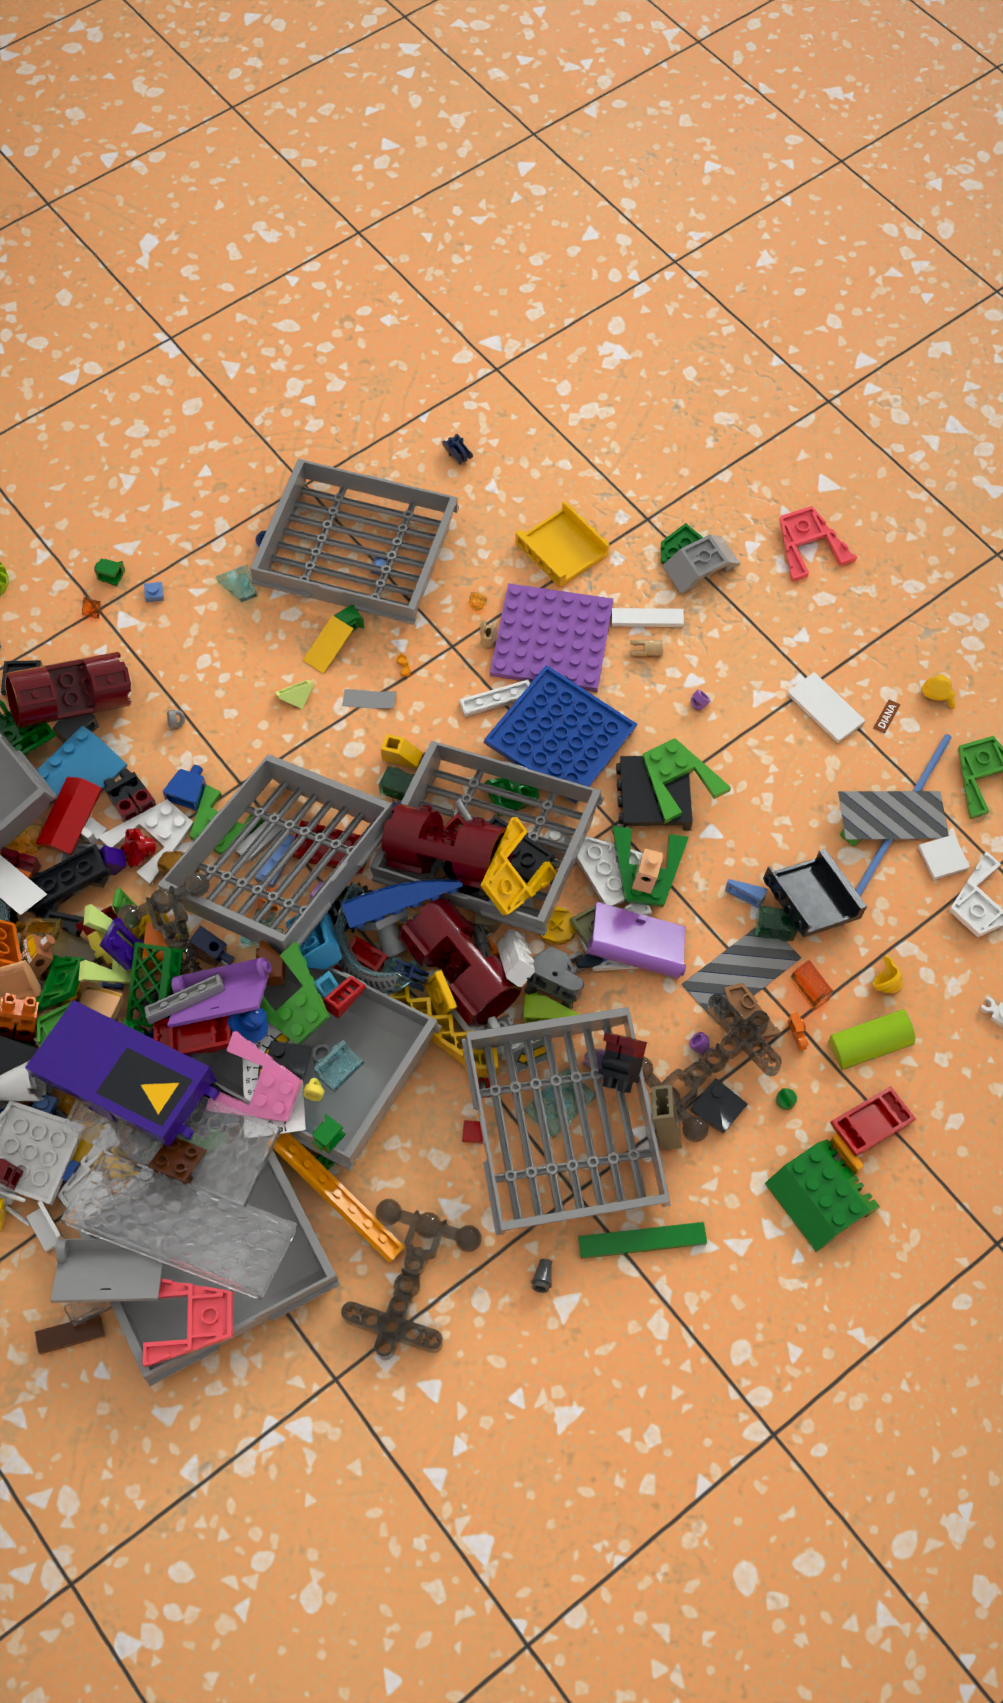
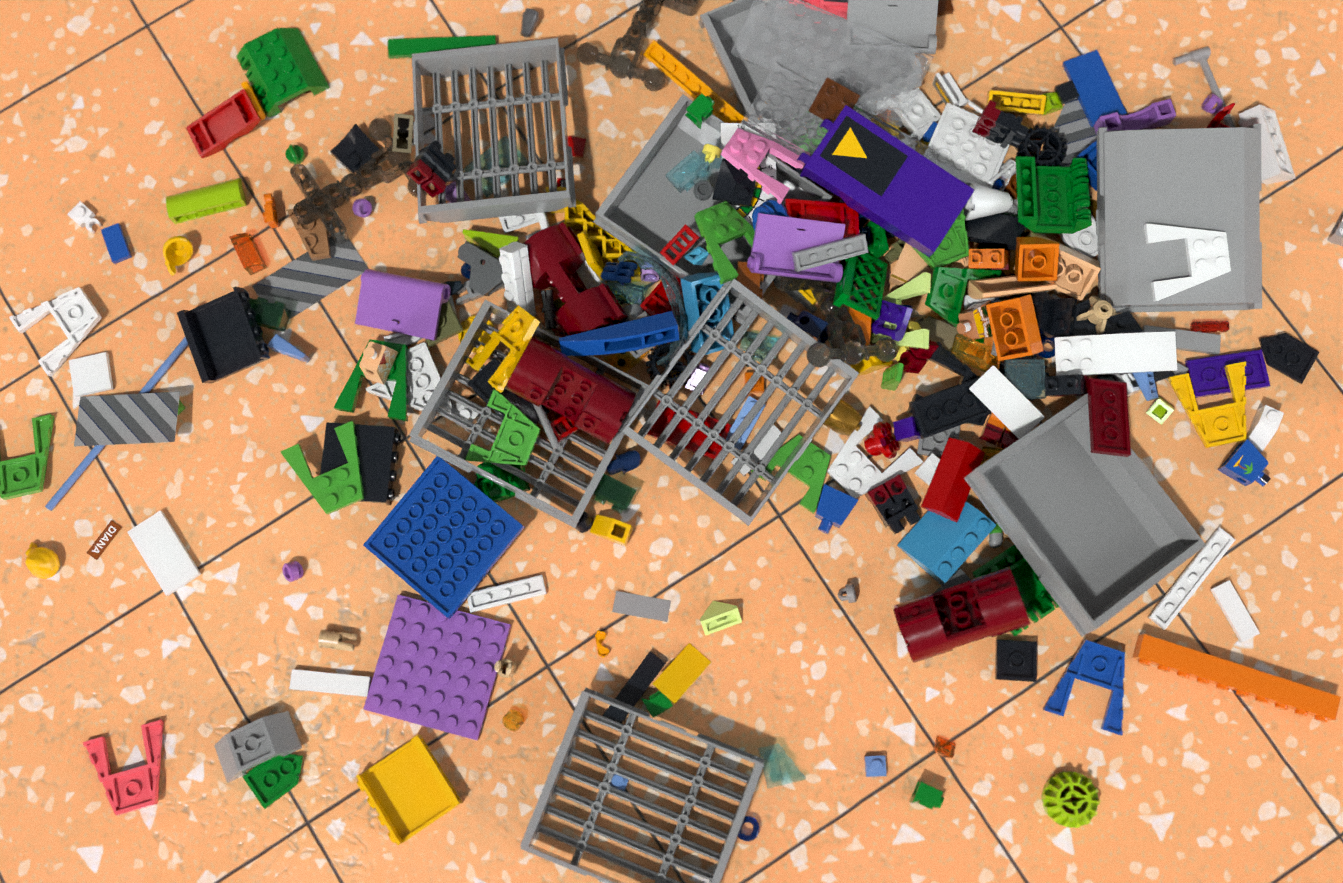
camera: 170 degrees left, 15 degrees up
none -> blue tile [101,223,132,264]
none -> bright green wing [465,390,541,465]
none -> black tile [602,652,666,724]

